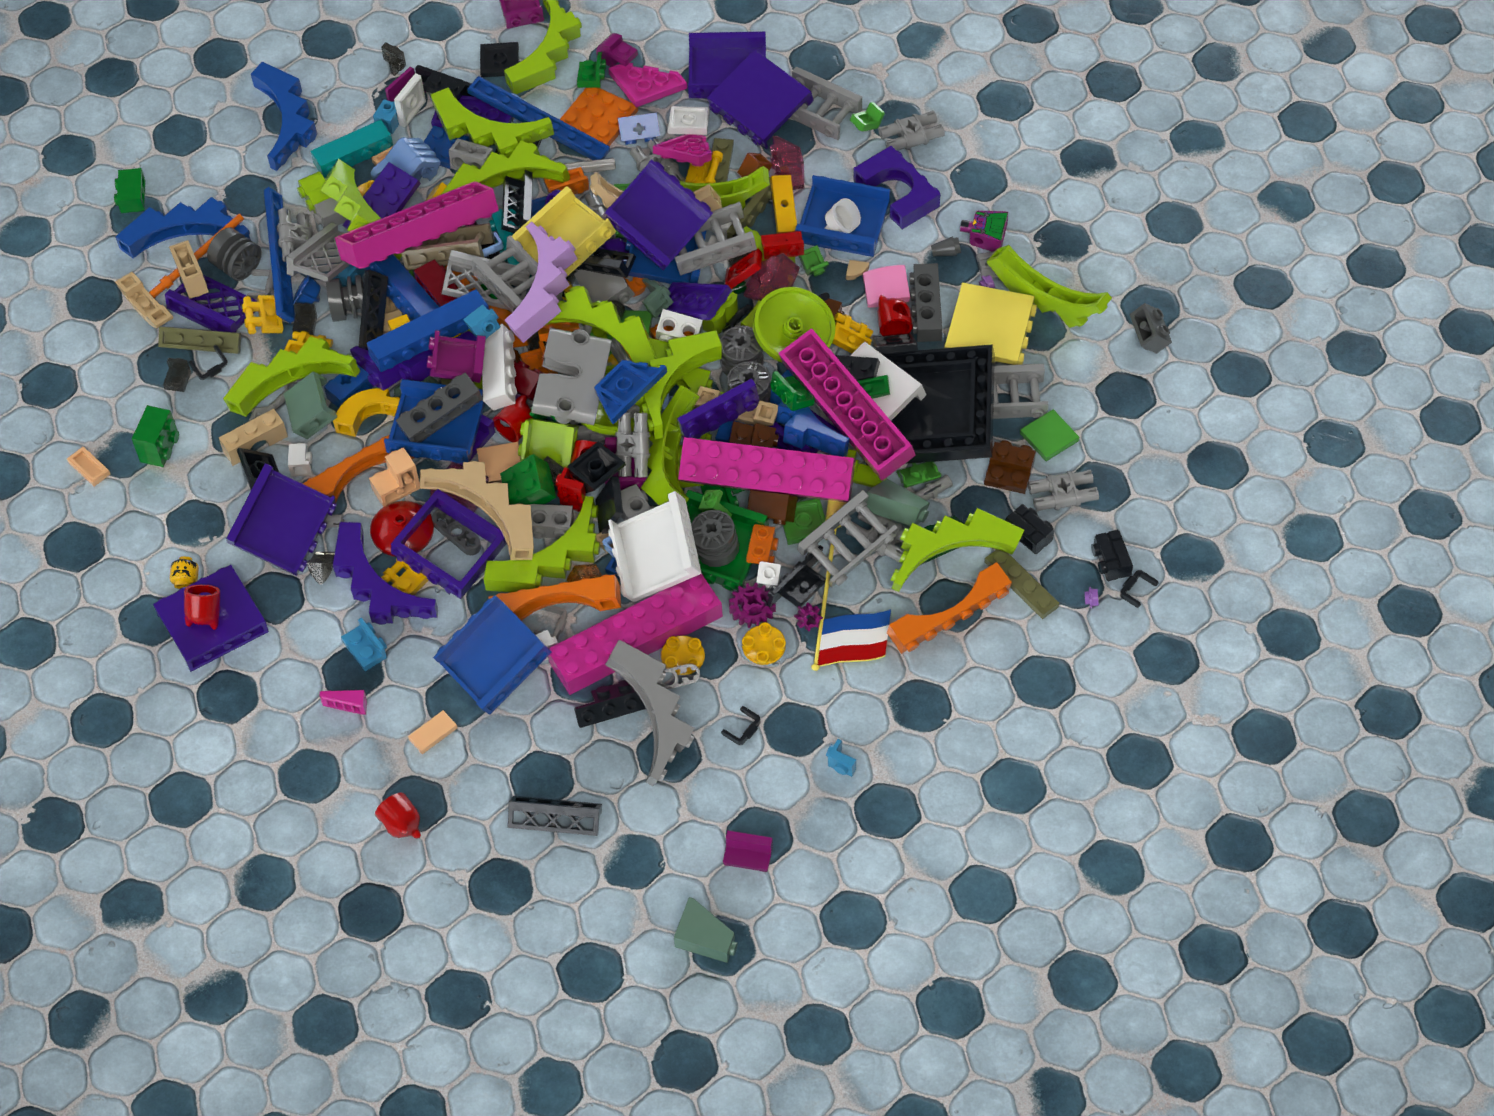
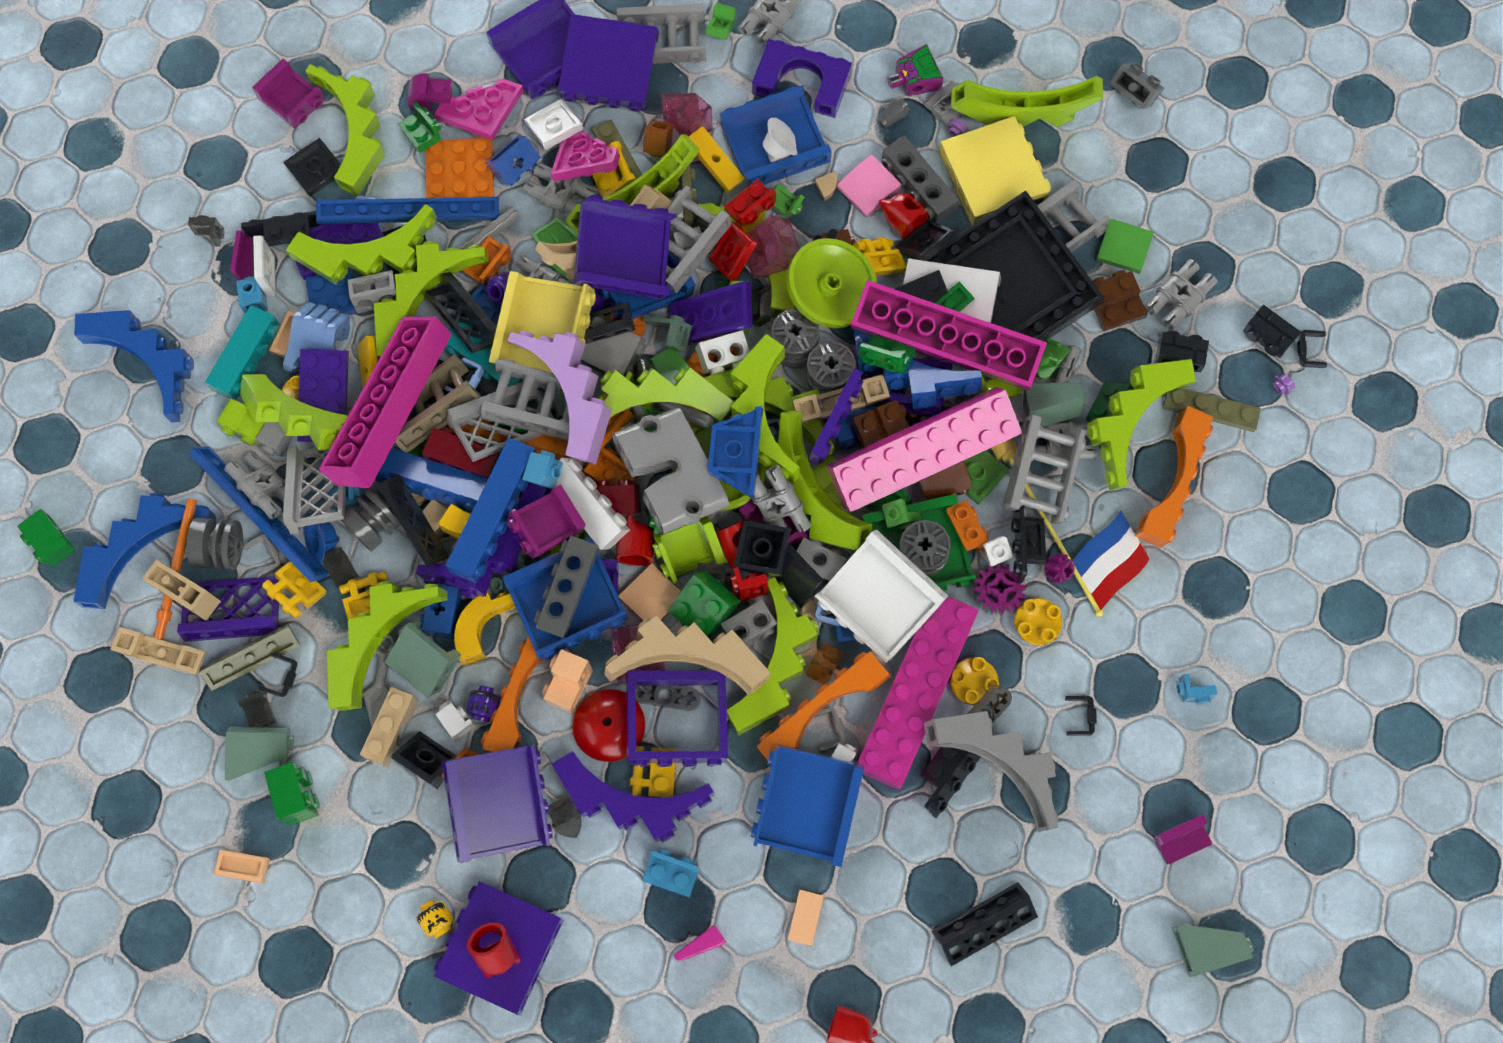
camera: 35 degrees left, 15 degrees up
none -> sand green slope [225,727,294,781]
none -> dark purple head [466,685,500,722]

